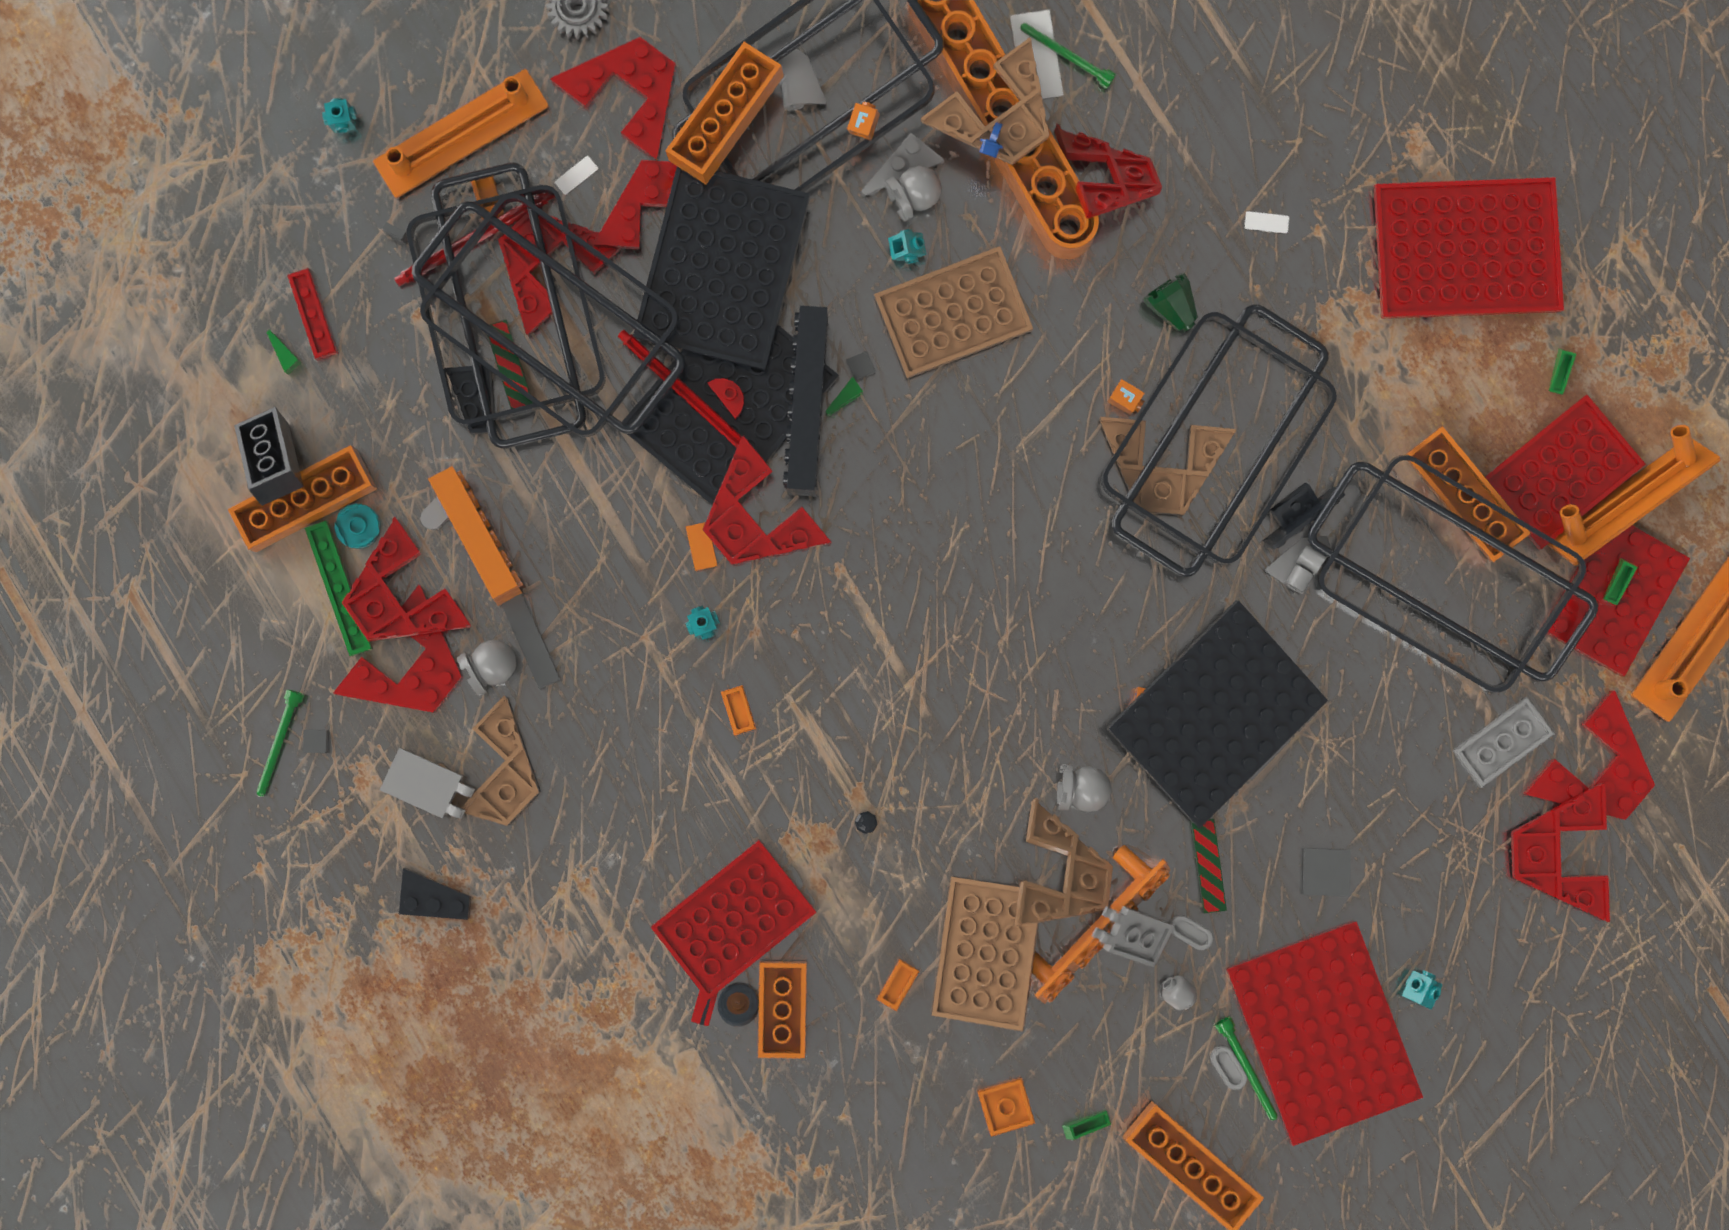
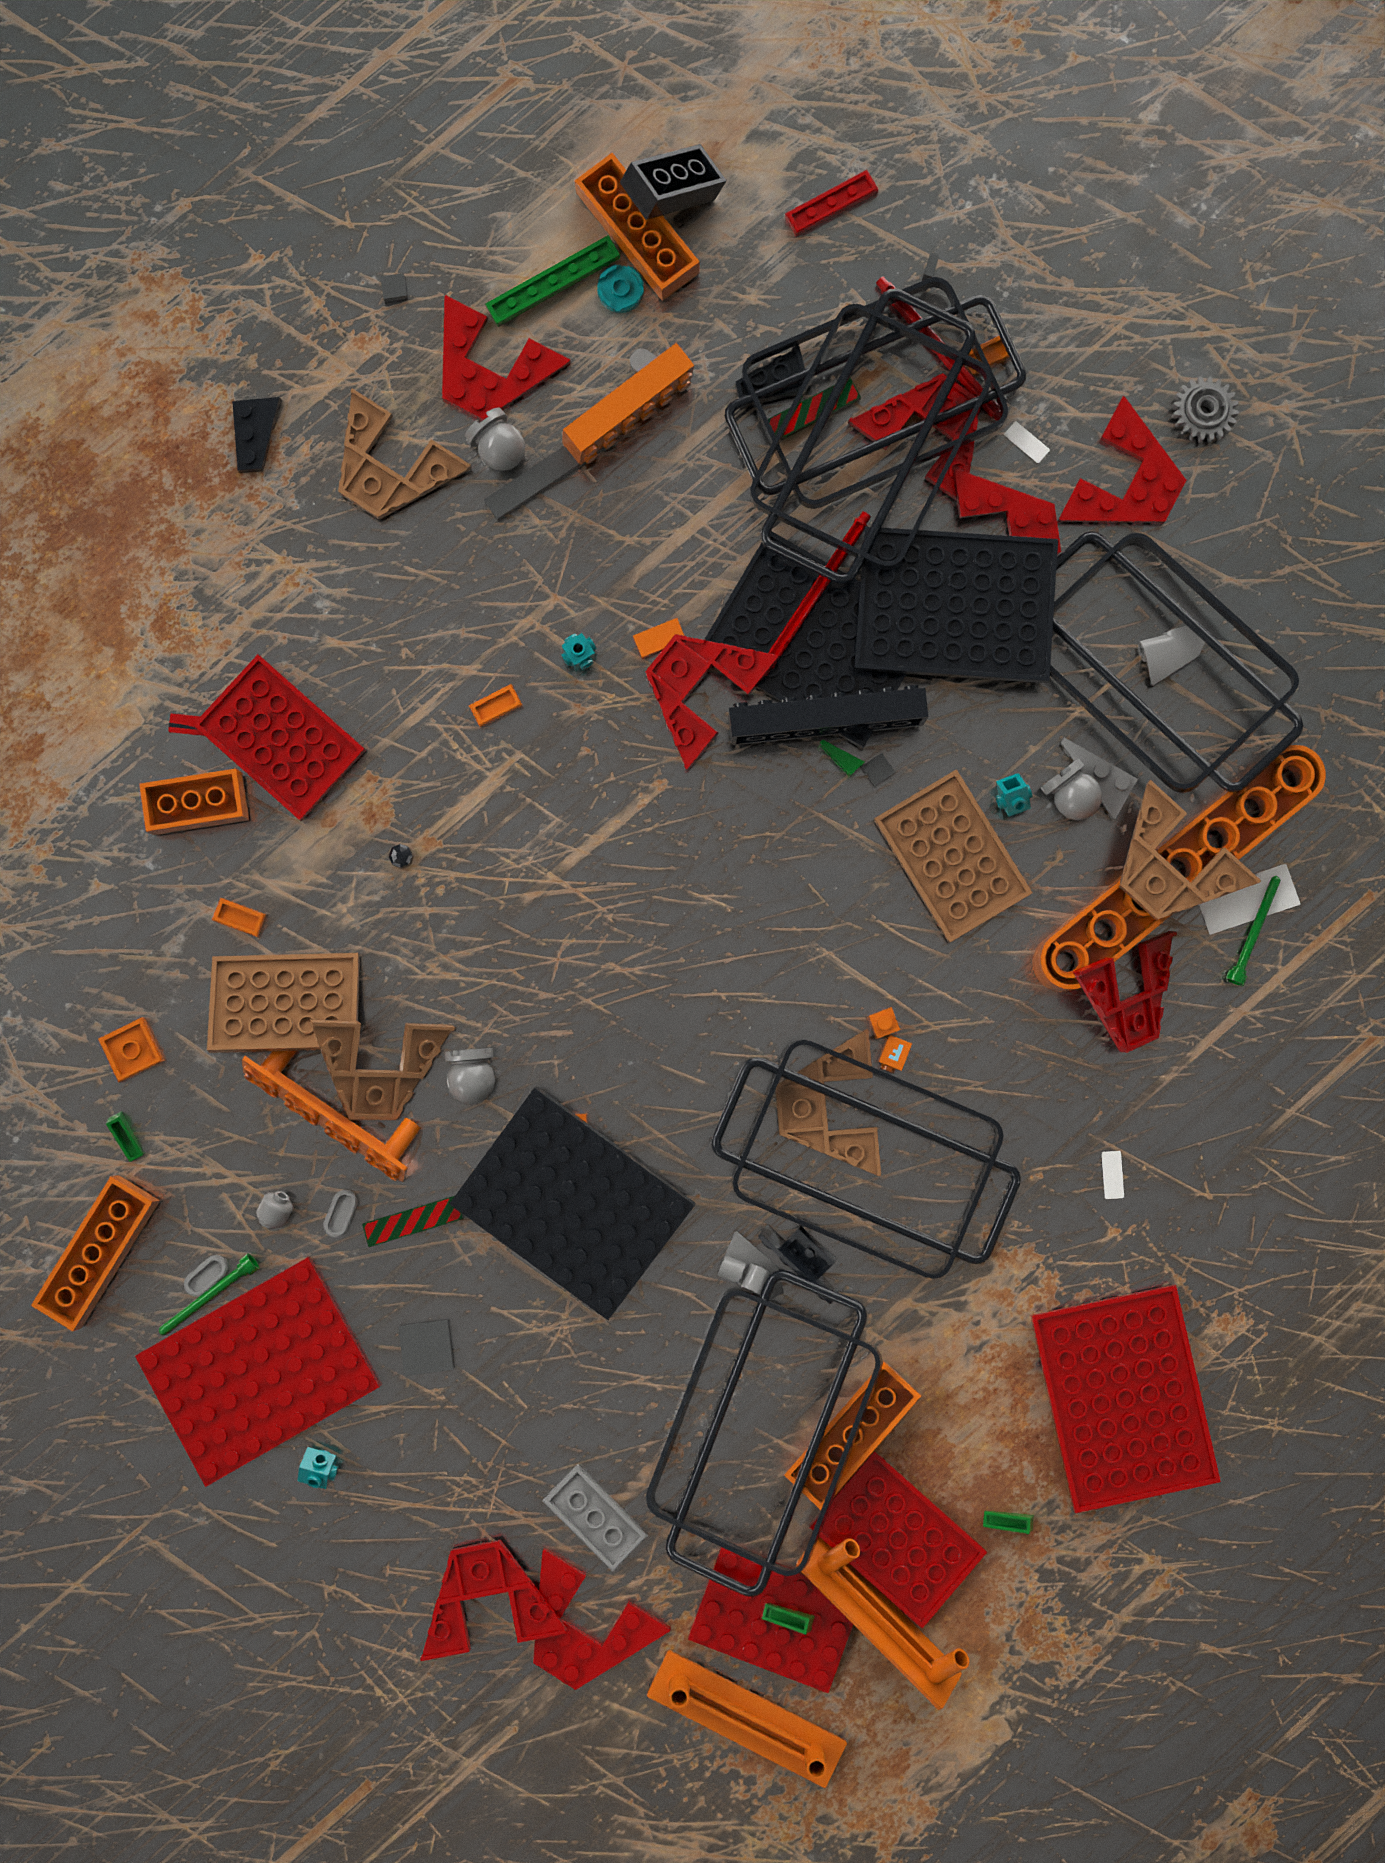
camera: 80 degrees right, 0 degrees up
green piece [256,689,304,797] -> none
green piece [266,330,302,375] -> none
teal brick [322,98,357,133] -> none
red wing [342,517,471,641] -> none
orange piece [373,69,549,198] -> none
light grey tile [380,748,475,819] -> none
orange brick [665,42,784,184] -> none
red plate [708,378,744,420] -> none
black wheel [717,984,759,1027] -> none
orange brick [847,102,880,141] -> none
blue piece [979,122,1003,158] -> none
light grey tile [1092,906,1174,967] -> none
dark green cone [1143,273,1198,332] -> none
none -> orange brick [866,1007,900,1039]

